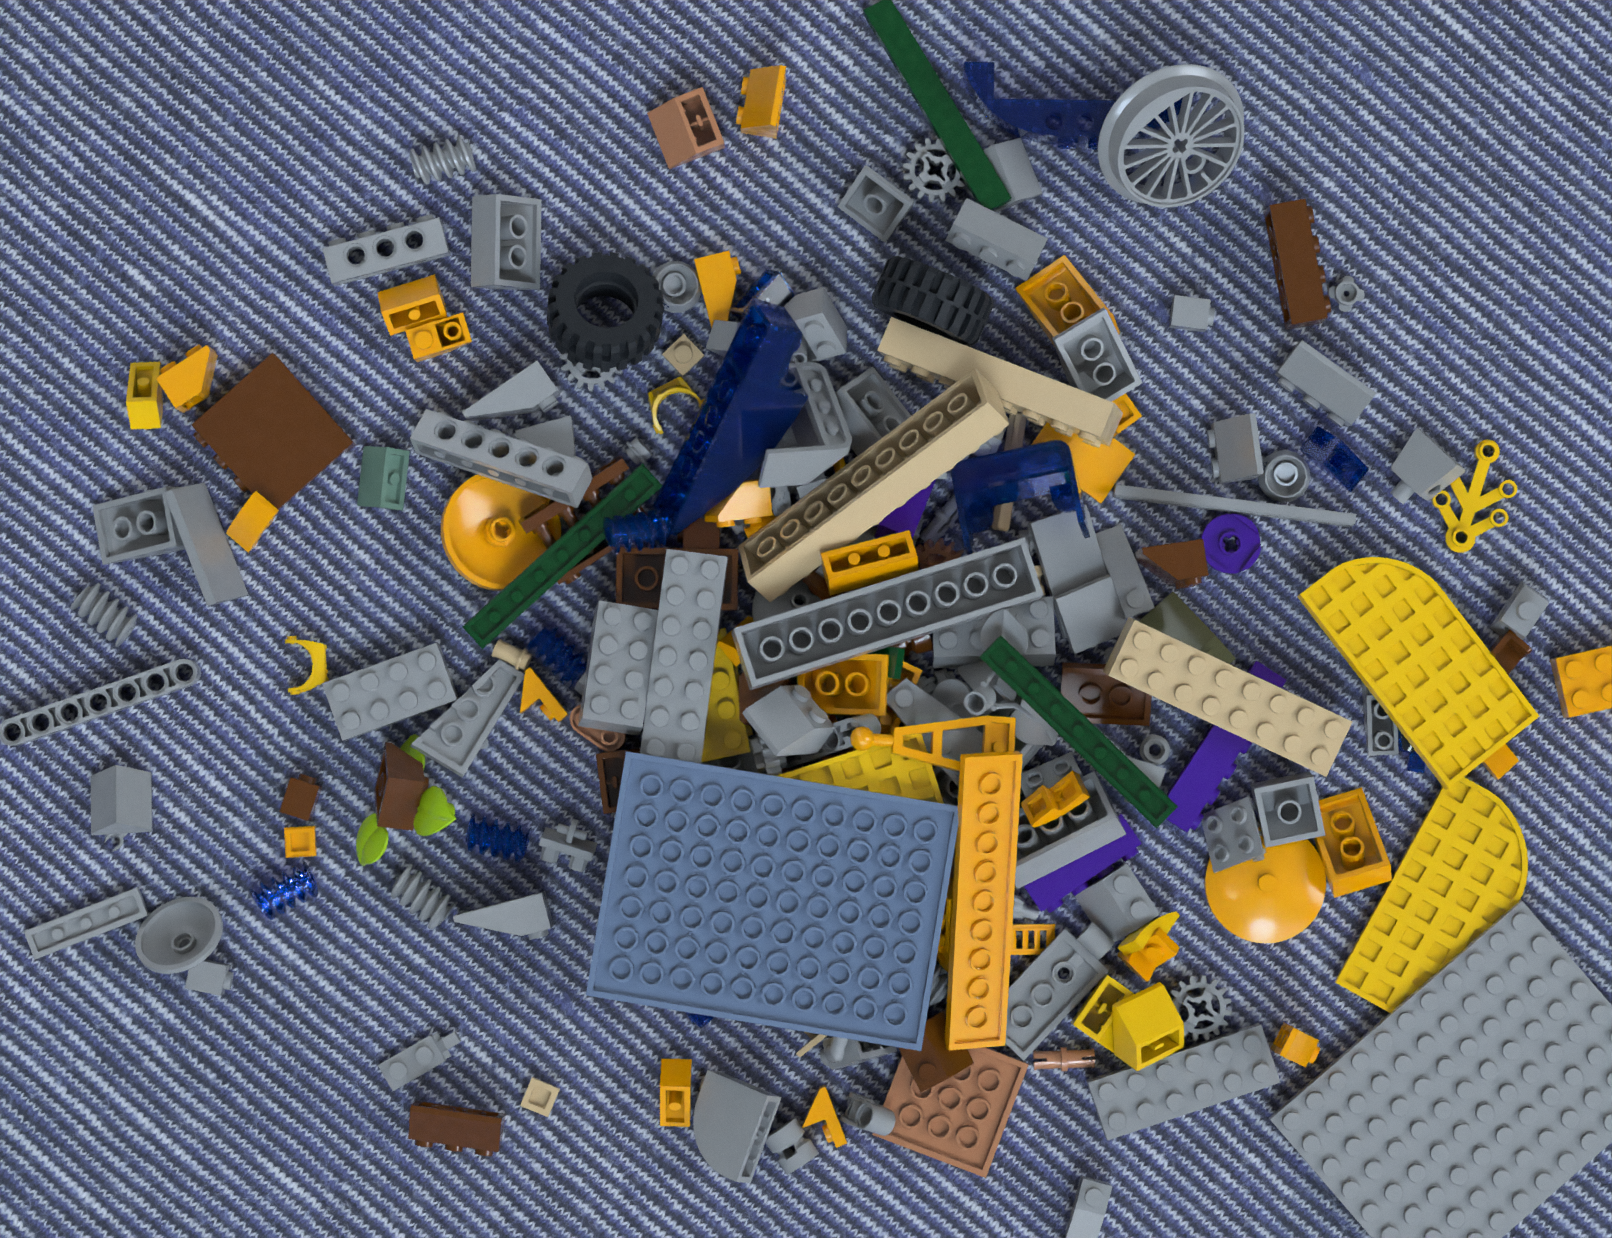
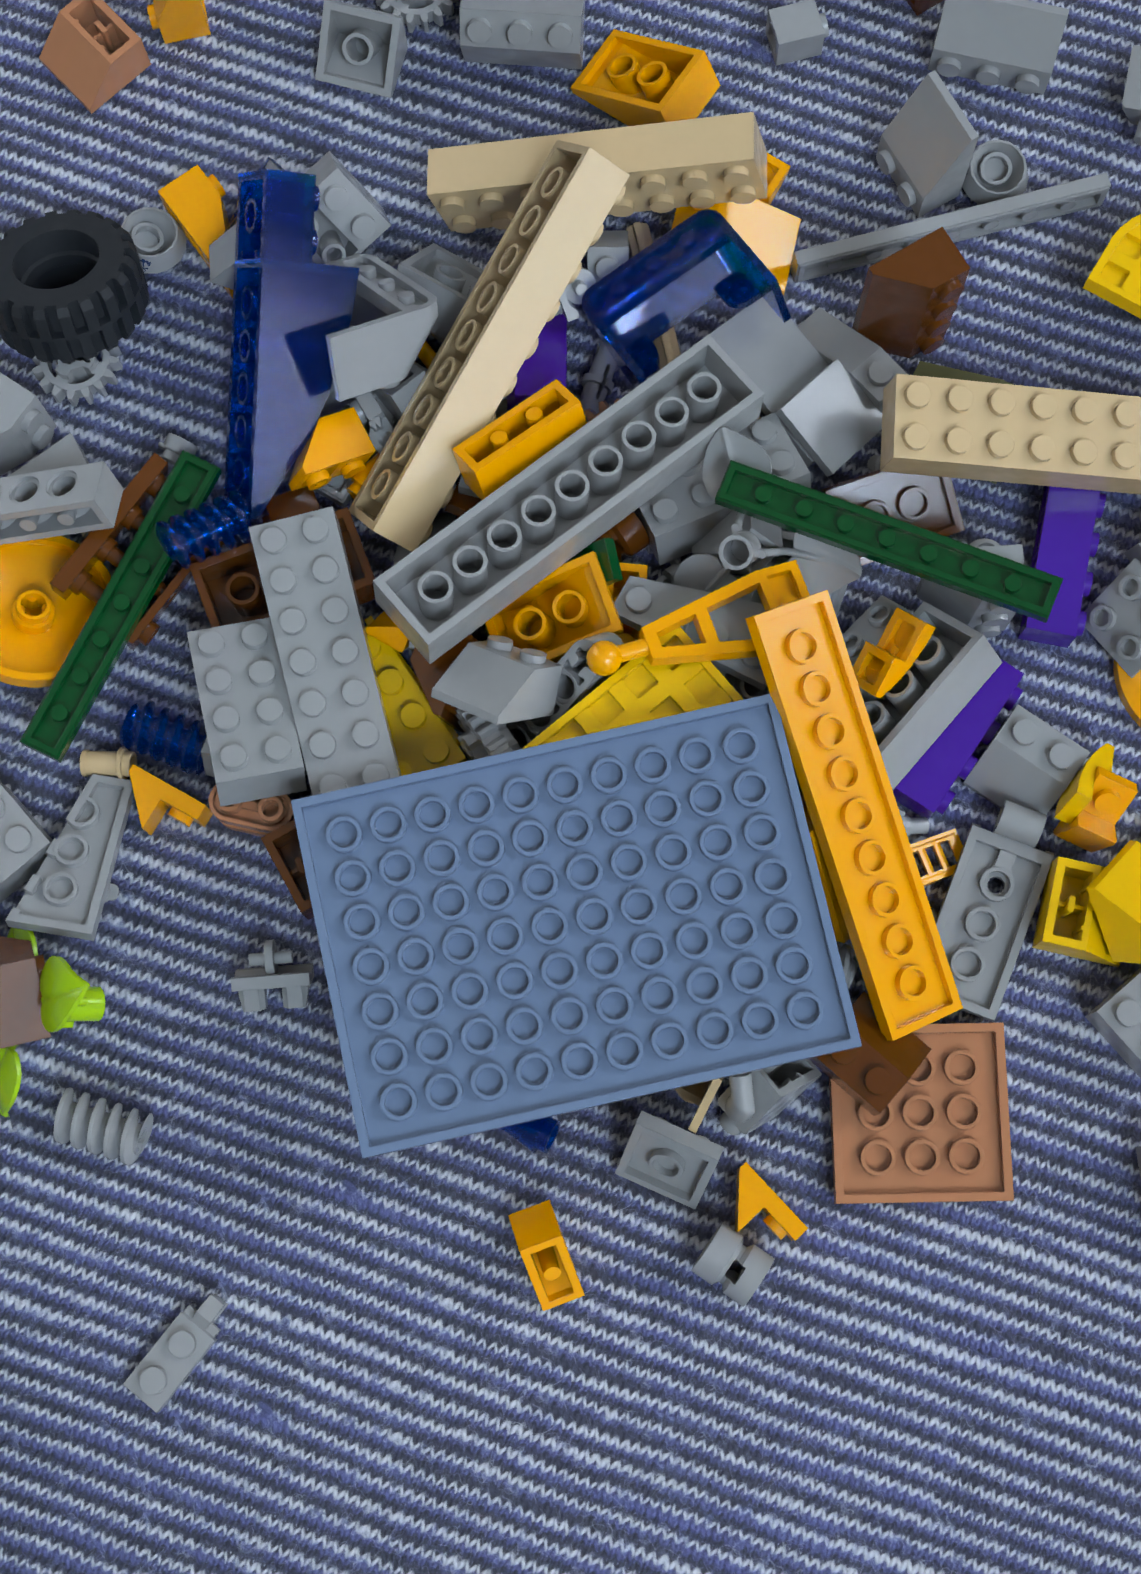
camera: 15 degrees left, 10 degrees down
reddish brown slope [408,1100,506,1156] -> none
light grey slope [453,891,554,940] -> none
clear blue piece [465,813,532,863] -> none
tan plate [520,1077,560,1117] -> none
yellow helmet [647,376,708,435] -> none
tan plate [662,334,705,377] -> none
light grey brick [693,1070,782,1183] -> none
light grey piece [840,1092,895,1136] -> none
black tyre [872,256,993,347] -> none
nougat pin [1033,1047,1095,1071] -> none
light grey slope [1052,307,1143,402] -> none
dark purple plate [1201,514,1261,574] -> none
clear blue slope [1299,426,1369,493] -> none
none -> light grey plate [615,1110,724,1209]

